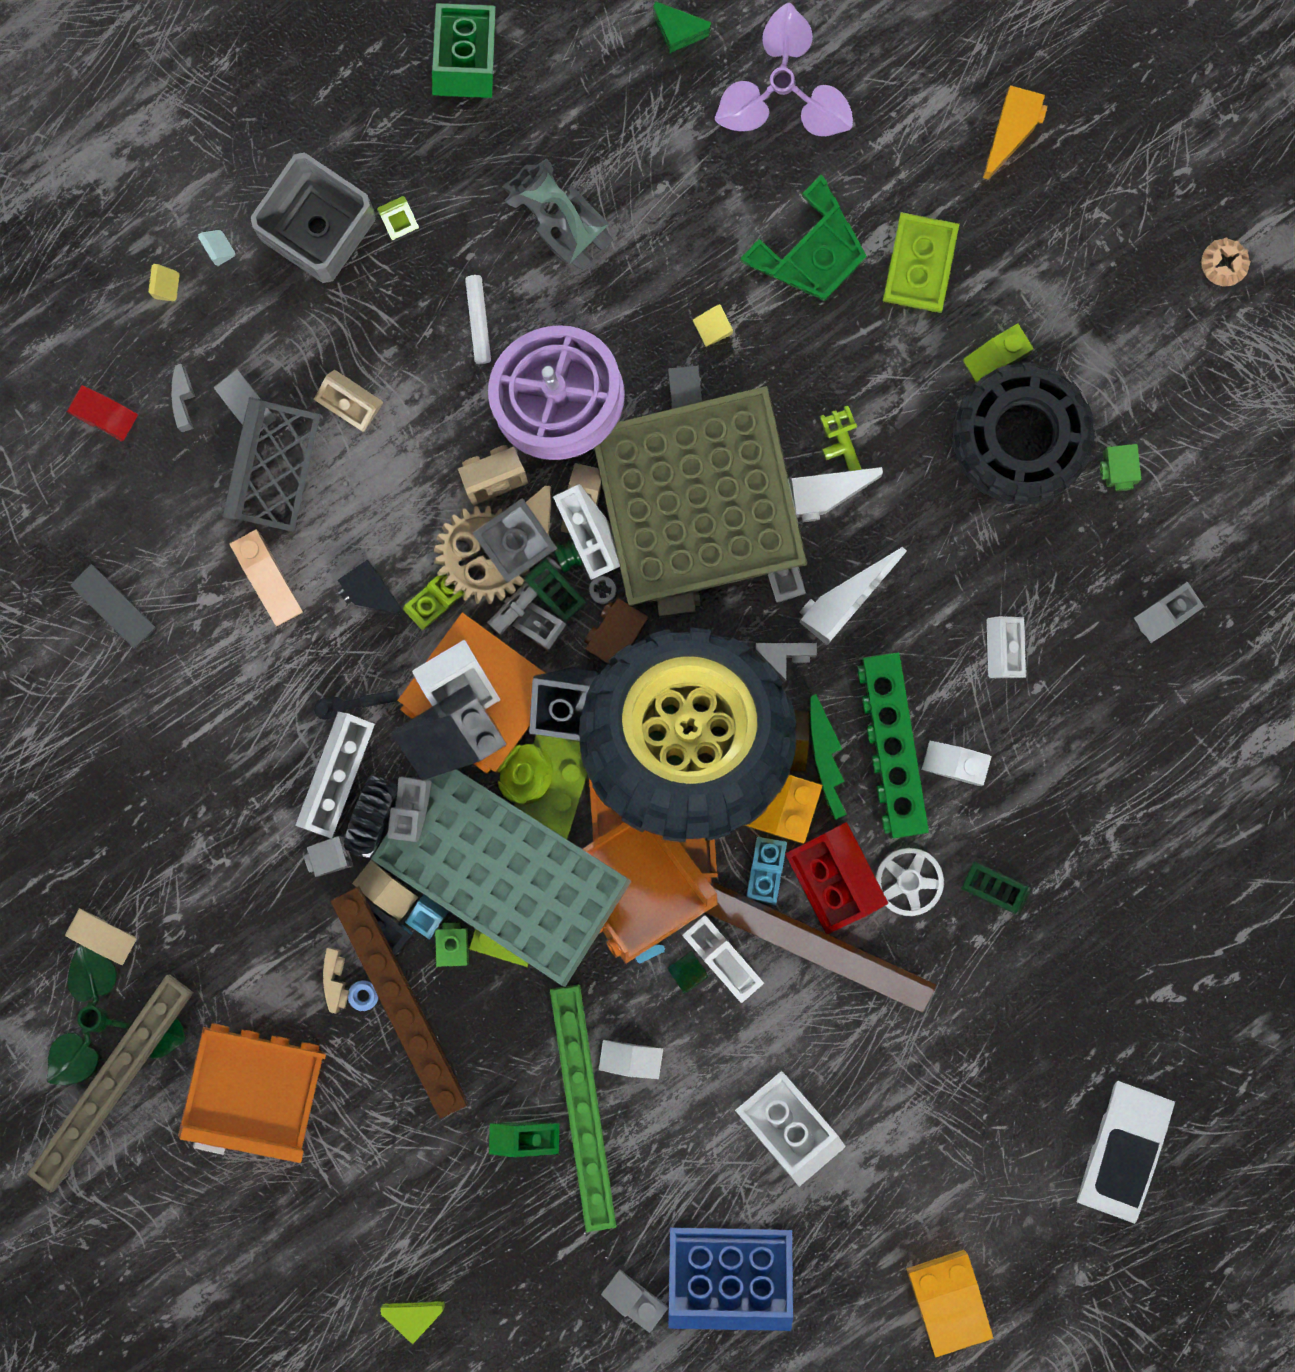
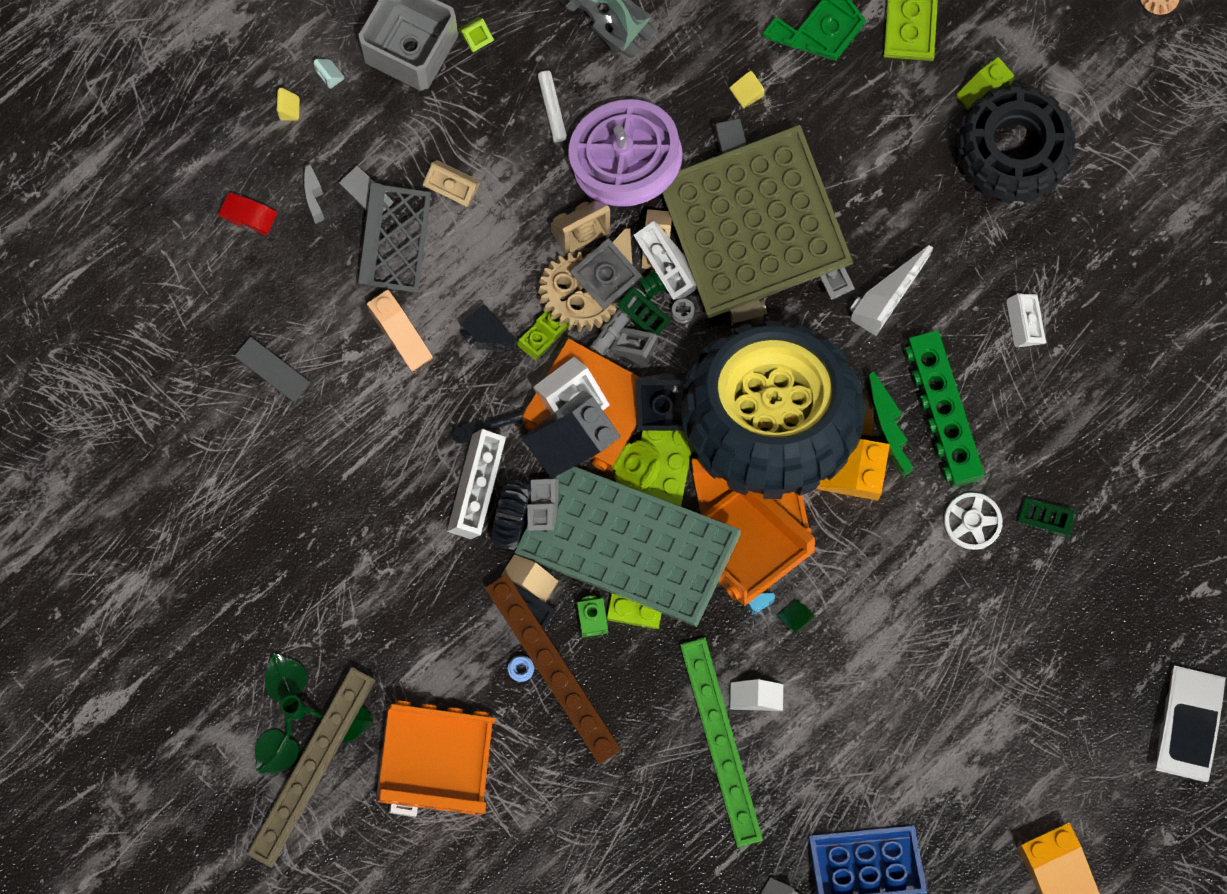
camera: 10 degrees left, 10 degrees down
tan slope [65,908,137,966] -> none
light grey slope [304,836,353,877] -> none
tan slope [323,947,349,1014] -> none
medium azure slope [405,895,449,940] -> none
green slope [489,1122,559,1157] -> none
reddish brown brick [584,598,649,665] -> none
white slope [678,913,764,1003] -> none
tile [705,882,936,1013] -> none
white slope [735,1071,845,1187] -> none
medium azure slope [746,837,787,906] -> none
light grey slope [755,643,817,681] -> none
red slope [785,822,889,934] -> none
white slope [790,467,883,522] -> none
lime arm [819,406,862,471] -> none
white slope [921,741,992,786] -> none
bright green brick [1100,444,1141,491] -> none
light grey slope [1134,582,1204,643] -> none

